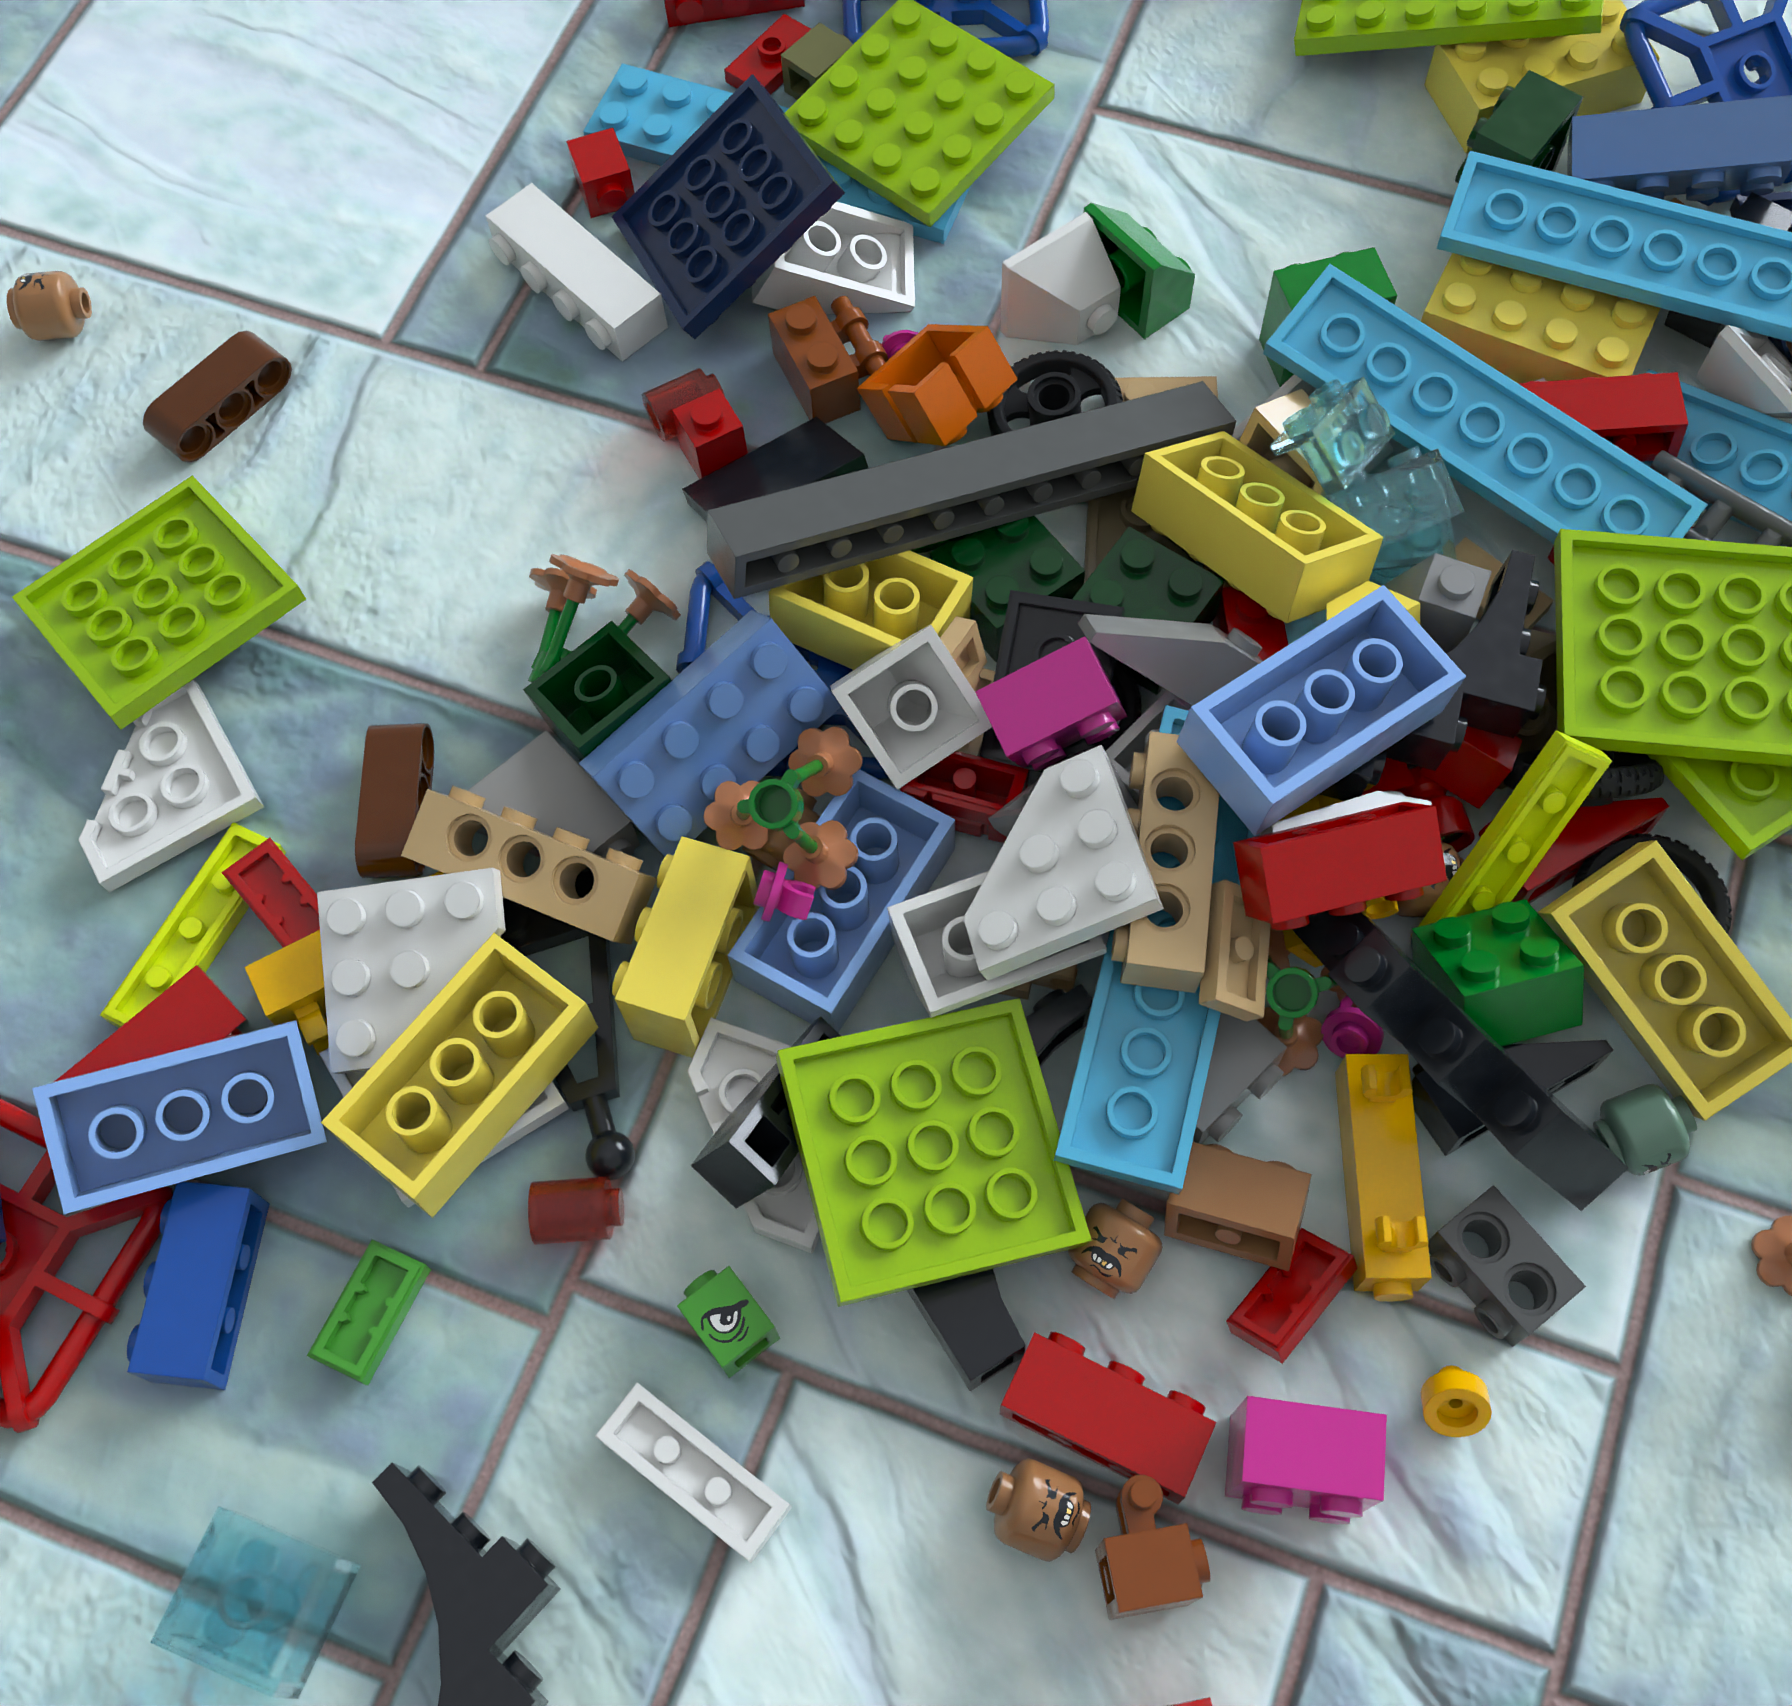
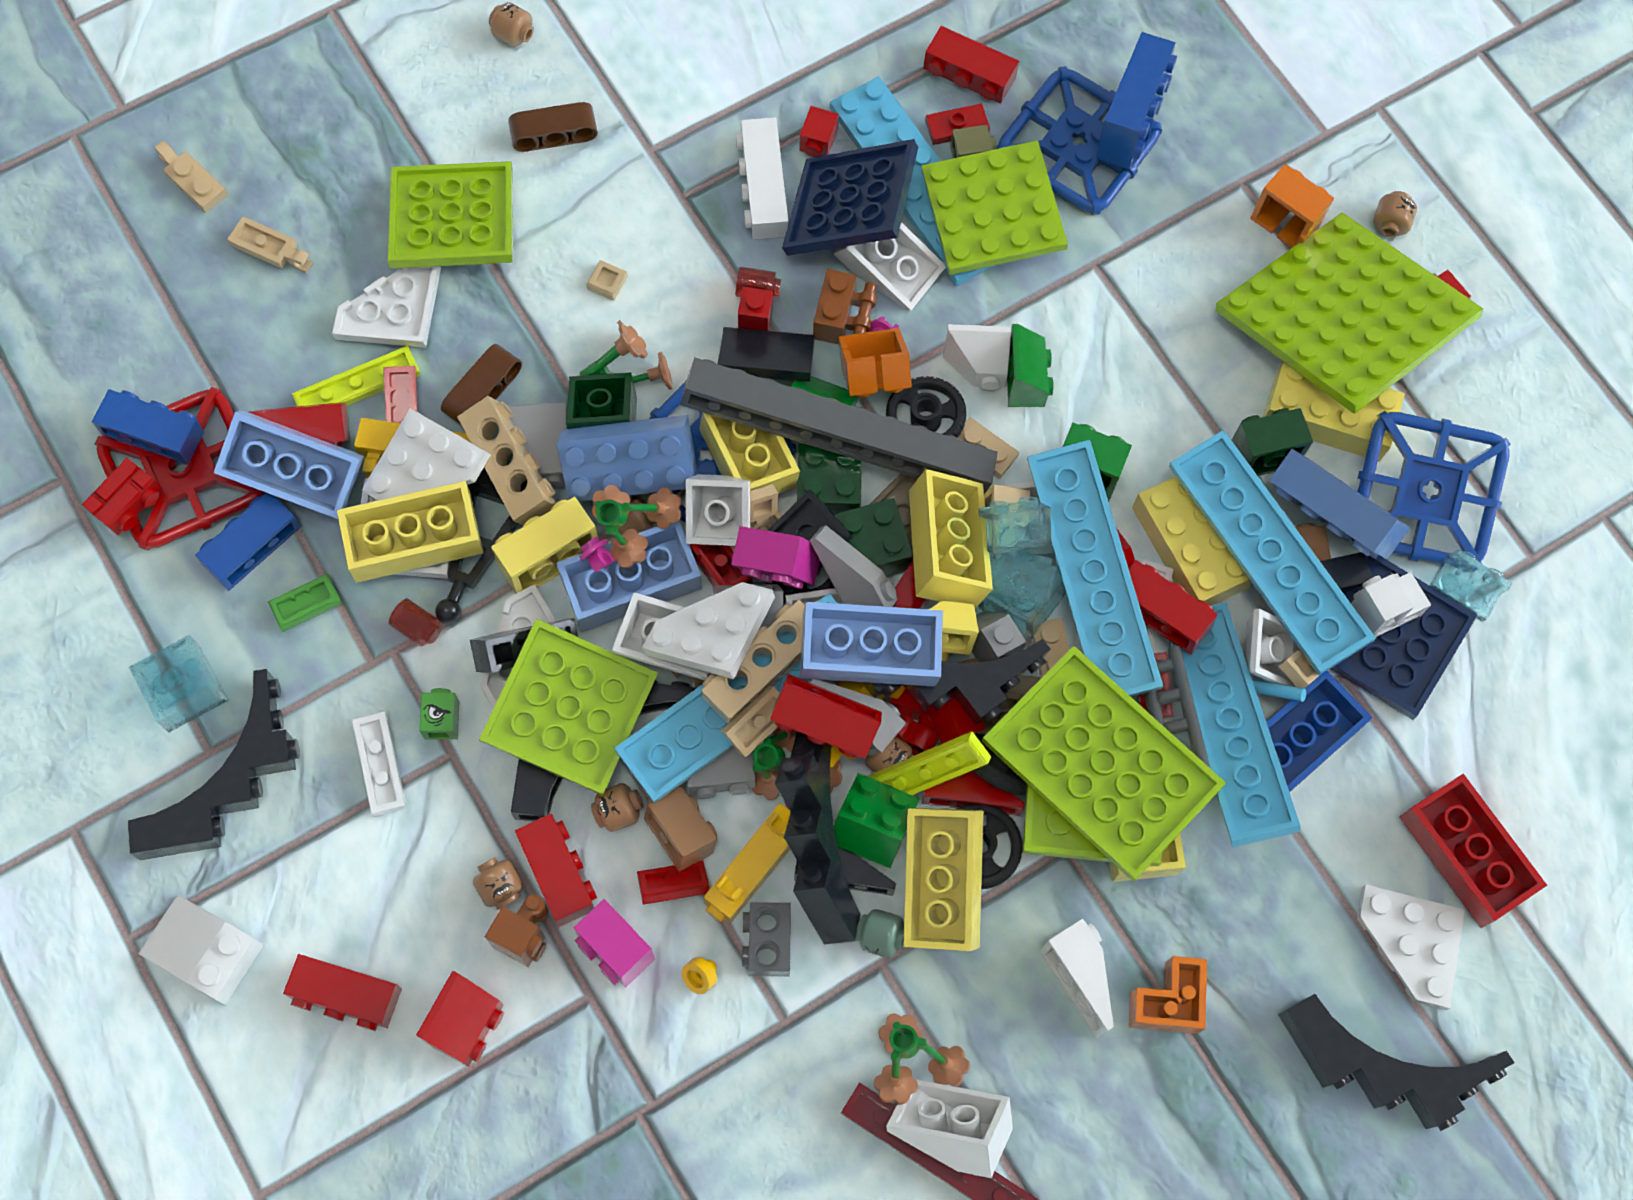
camera: 30 degrees right, 5 degrees up
none -> tan tile [586,260,628,301]

